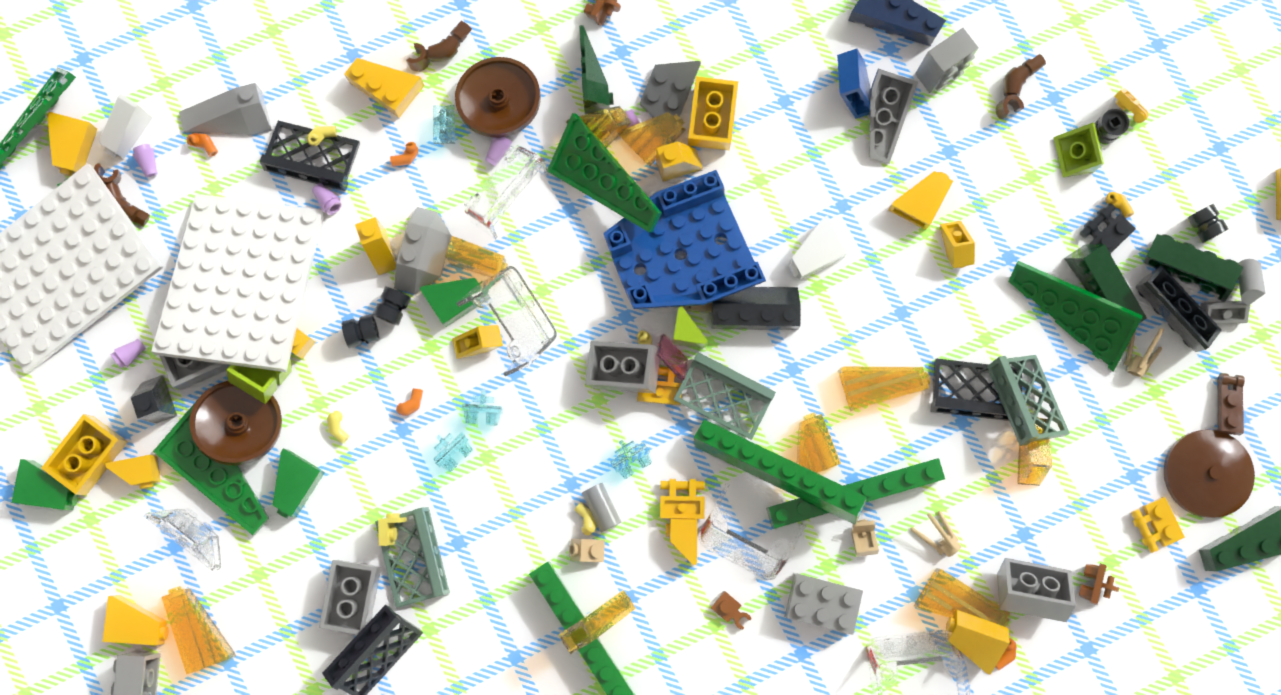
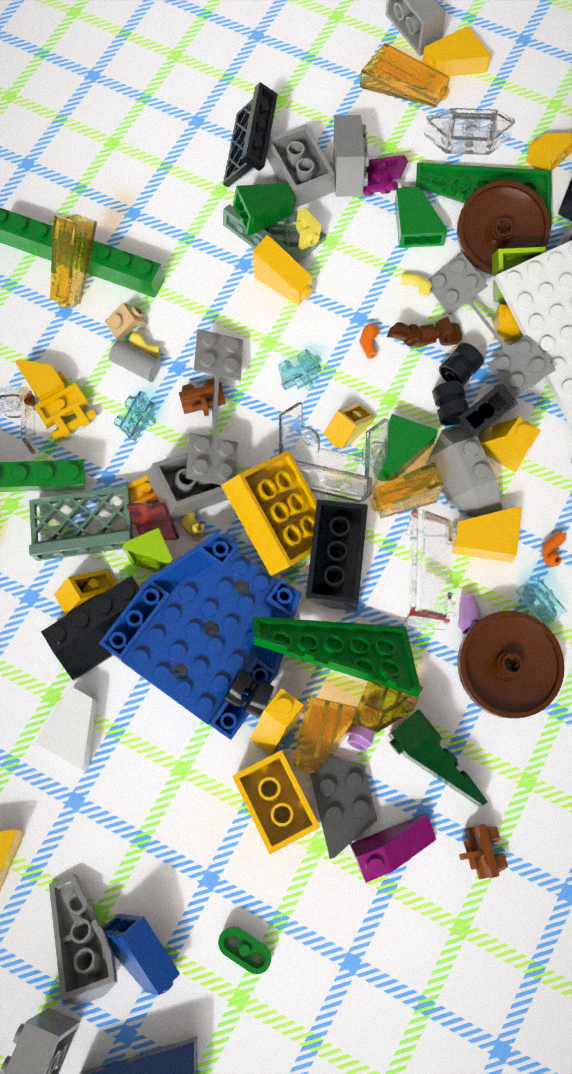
camera: 150 degrees right, 10 degrees down
clear light blue hips [433,432,473,472] -> none
none -> yellow slope [54,568,117,615]
none -> dark orange hips [179,378,226,416]
none -> light grey hinge [185,329,243,485]
none -> green plate [218,926,272,974]
none -> yellow slope [221,450,317,576]
none -> black wheel [223,669,274,718]
none -> green slope [233,183,296,235]
none -> yellow slope [252,235,313,306]
none -> black slope [306,499,368,611]
none -> light grey brick [333,115,369,197]
none -> magenta slope [350,813,437,883]
none -> magenta plate [363,155,408,196]
none -> reddish brown piece [387,316,462,348]
none -> light grey hinge [429,254,556,399]
none -> yellow slope [448,507,522,563]
none -> black slope [458,384,519,437]

